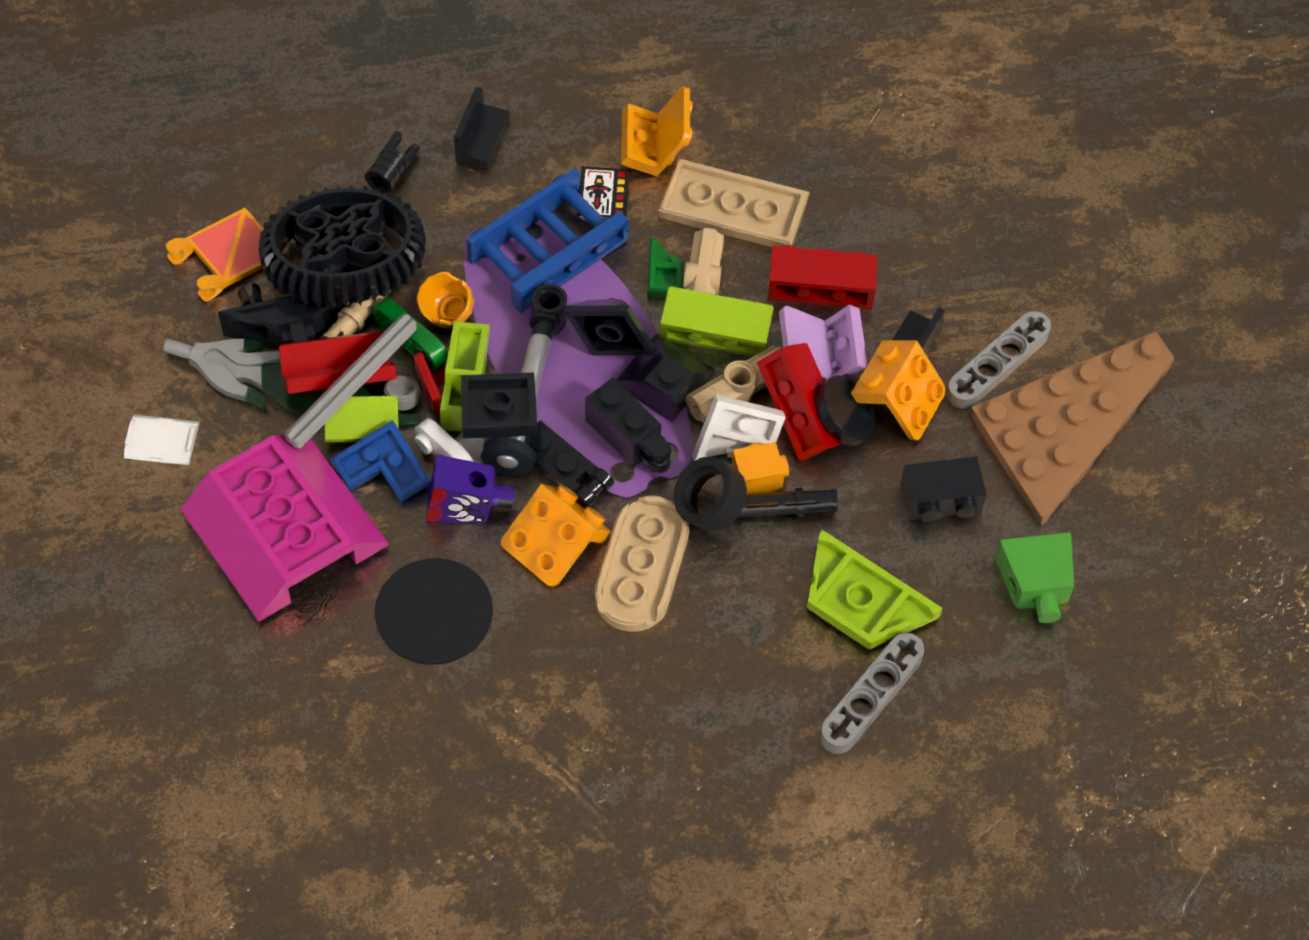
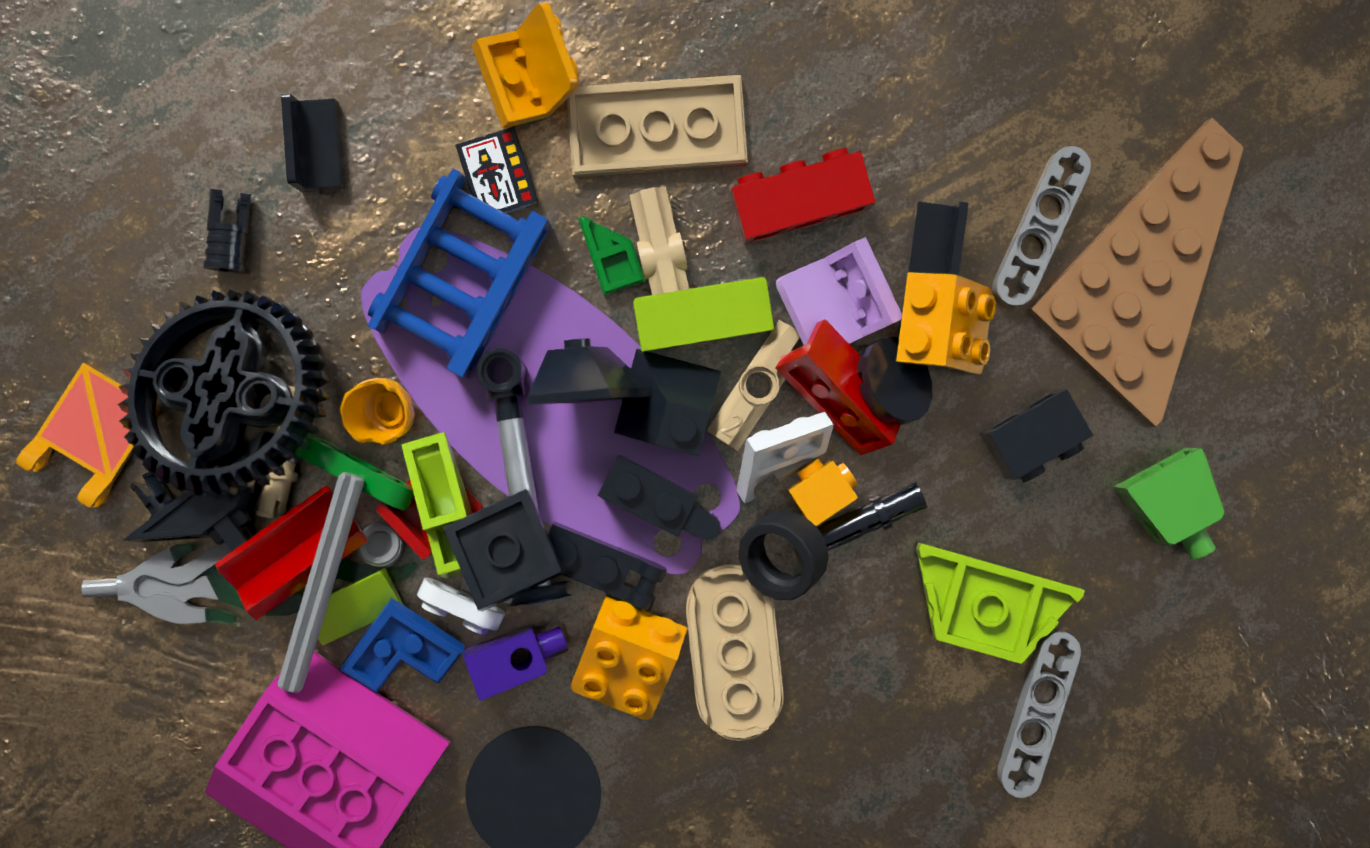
camera: 20 degrees left, 30 degrees up
white piece [124,415,200,466] -> none

